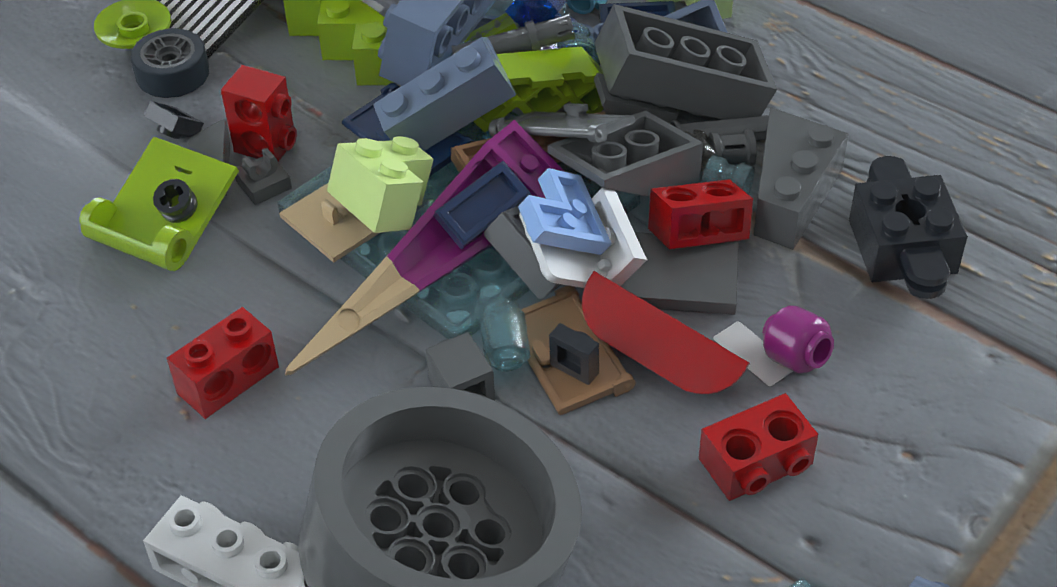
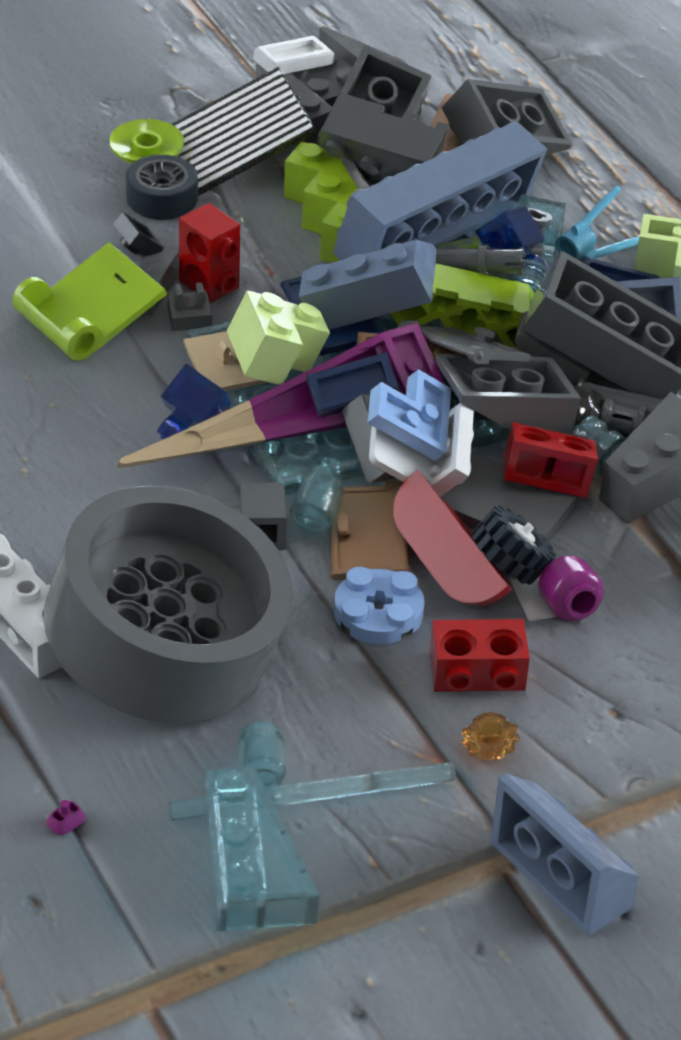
camera: 20 degrees right, 5 degrees down
black bush [153,179,198,223] -> none
red brick [167,307,279,419] -> none
black plate [549,323,599,385] -> none
none -> clear blue brick [157,364,231,439]
none -> light blue plate [334,567,424,645]
none -> clear orange animal [462,712,520,761]
none -> black wheel [472,505,556,585]

